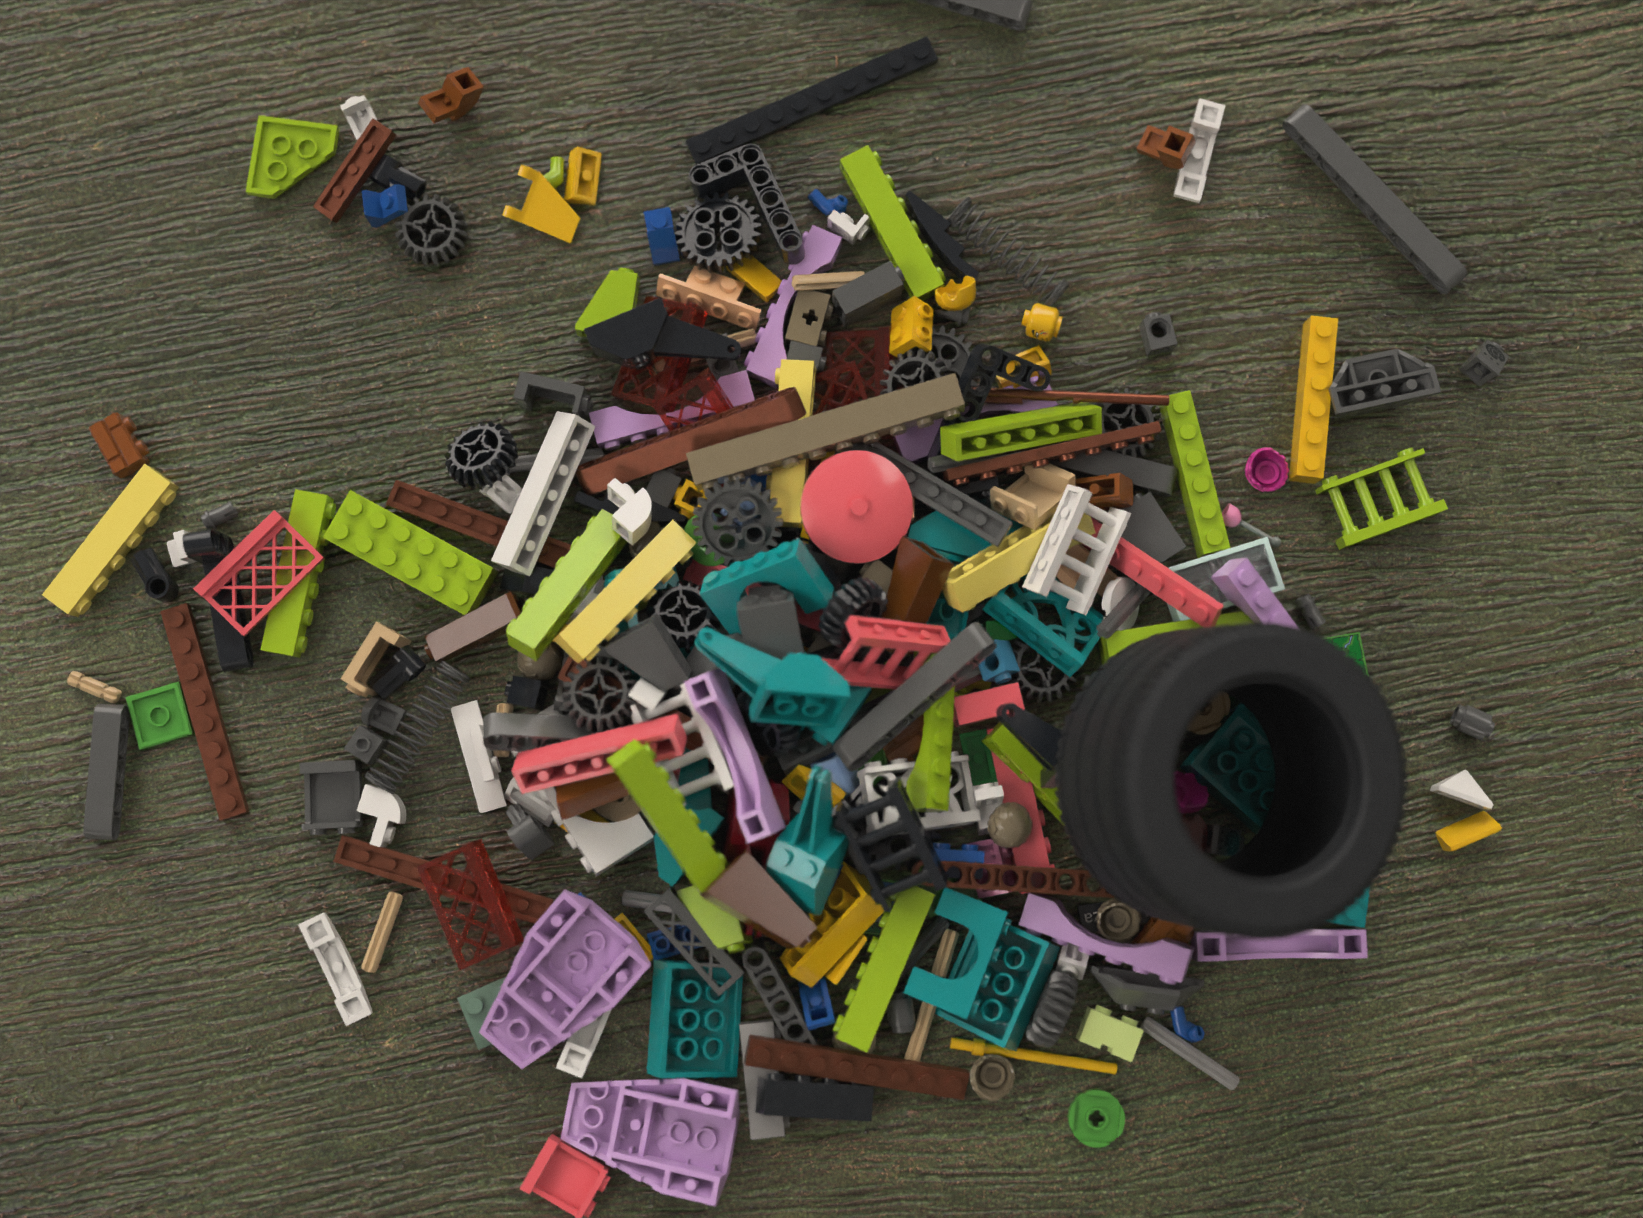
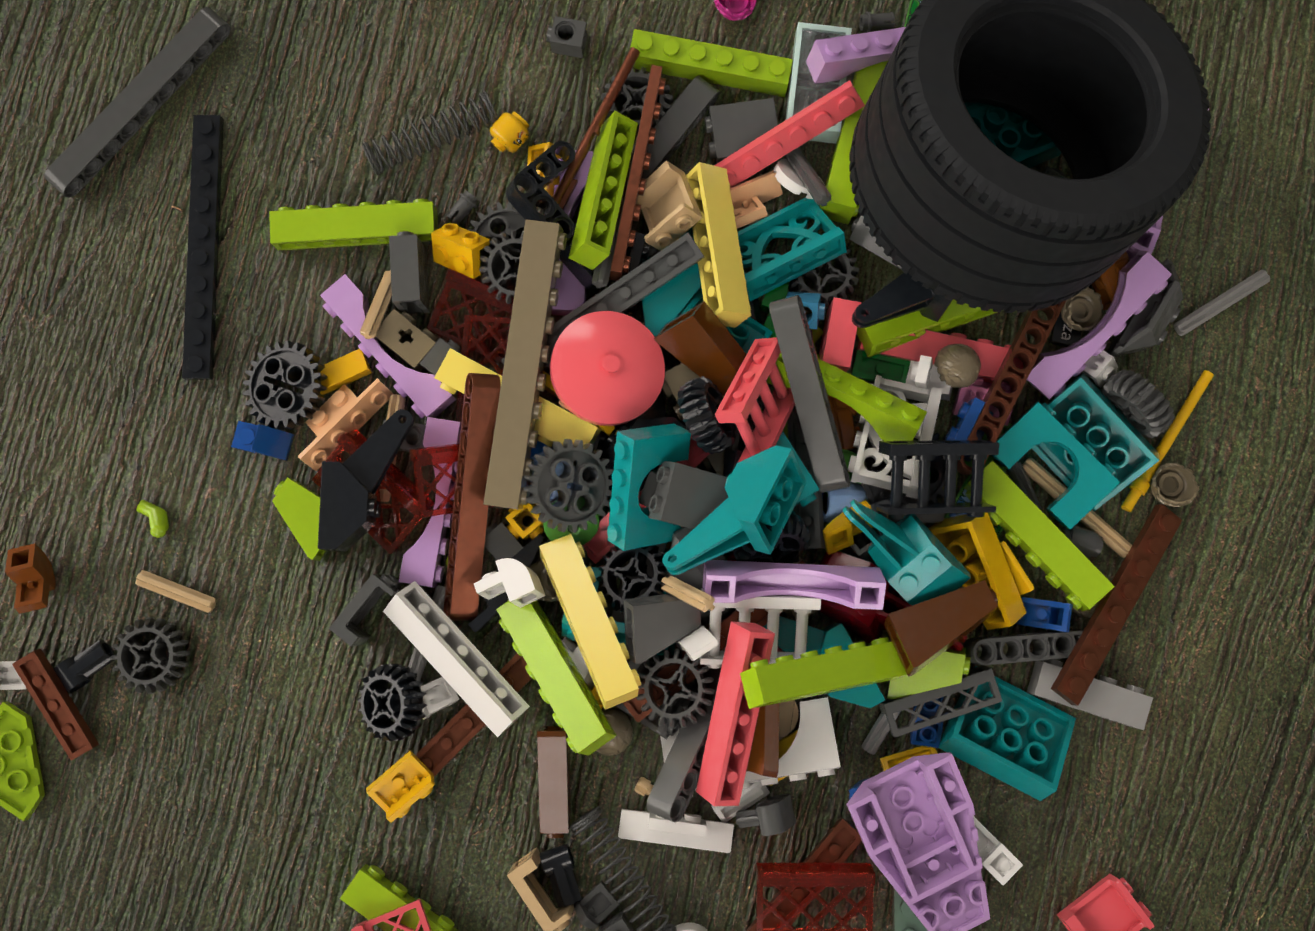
camera: 65 degrees left, 0 degrees up
lime brick [323,490,498,615] -> none
blue slope [362,184,408,228] -> none
black slope [500,566,553,597] -> none
yellow flag [502,164,581,243] -> none
black slope [504,676,549,711] -> none
lavender wedge [561,1078,740,1206] -> none
yellow slope [564,146,602,205] -> none
black beam [689,144,805,265] -> none
black brick [755,1073,874,1122] -> none
blue arm [808,189,848,215] -> none
white bracket [827,210,870,245] -> none
black slope [905,190,979,281] -> none
yellow hair [935,276,976,311] -> none
white fence [1022,484,1131,615] -> none
bright green plate [1067,1089,1125,1148] -> none
dark orange brick [1075,473,1133,510] -> none
yellowish green brick [1076,1004,1144,1062] -> none
blue arm [1170,1006,1204,1043] -> none
hinge [1222,503,1281,547] -> none
none -> tan axle [135,570,217,613]
none -> yellow bracket [366,750,435,823]
none -> tan axle [661,576,715,612]

